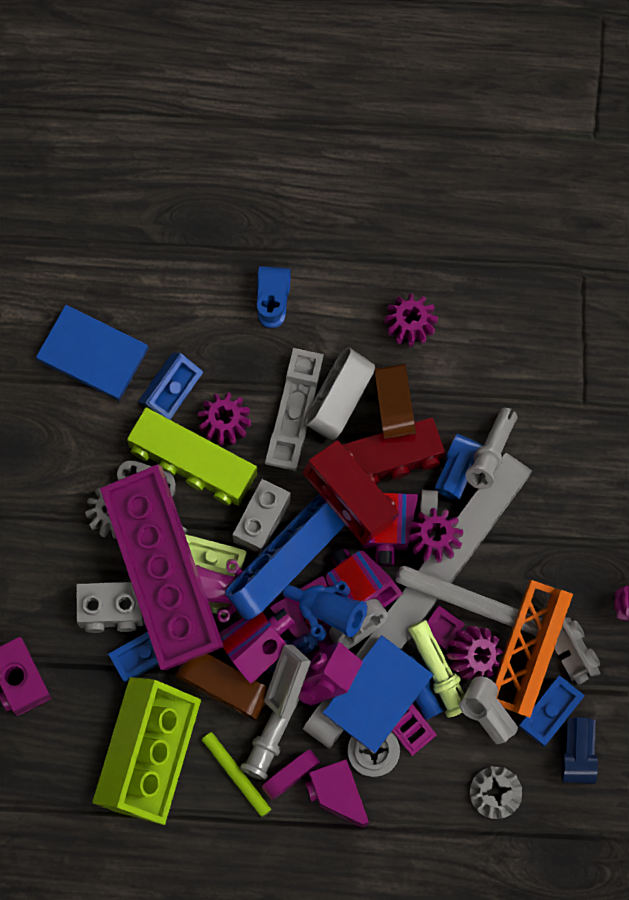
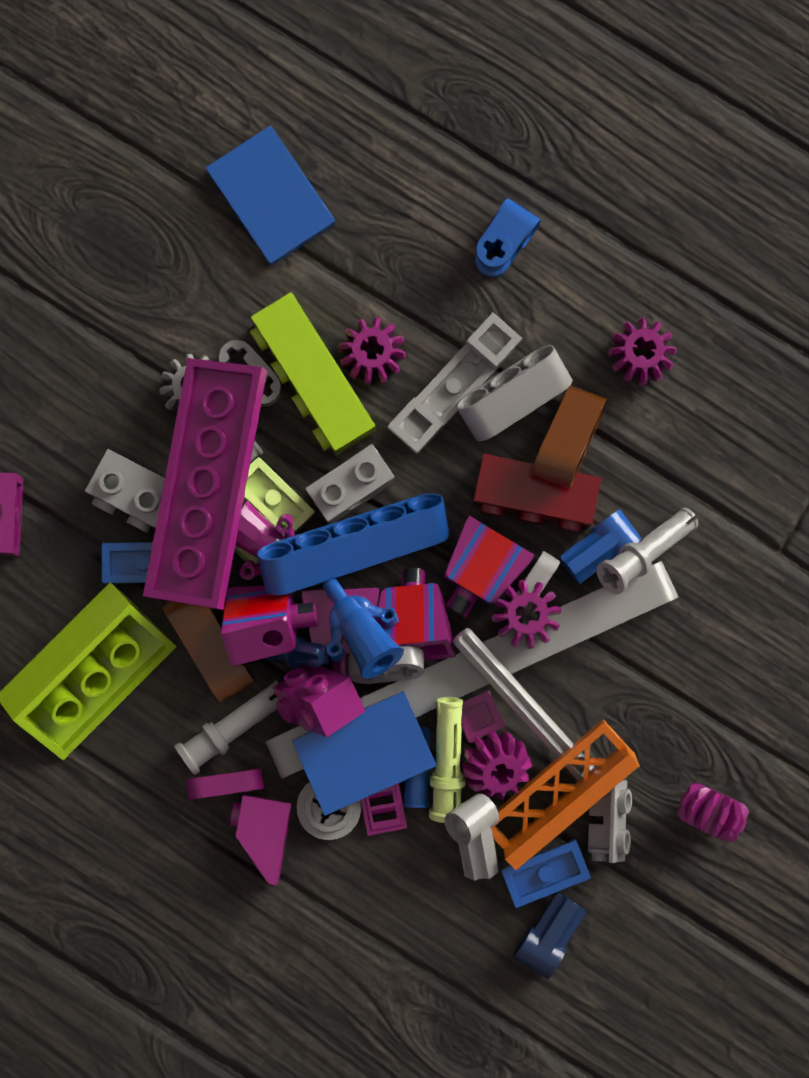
camera: 30 degrees right, 10 degrees up
blue slope [138,353,203,420] -> none
lime bar [202,732,272,818] -> none
light grey tile [264,645,311,719] -> none
dark red brick [302,440,400,546] -> none
light grey gear [470,766,522,819] -> none

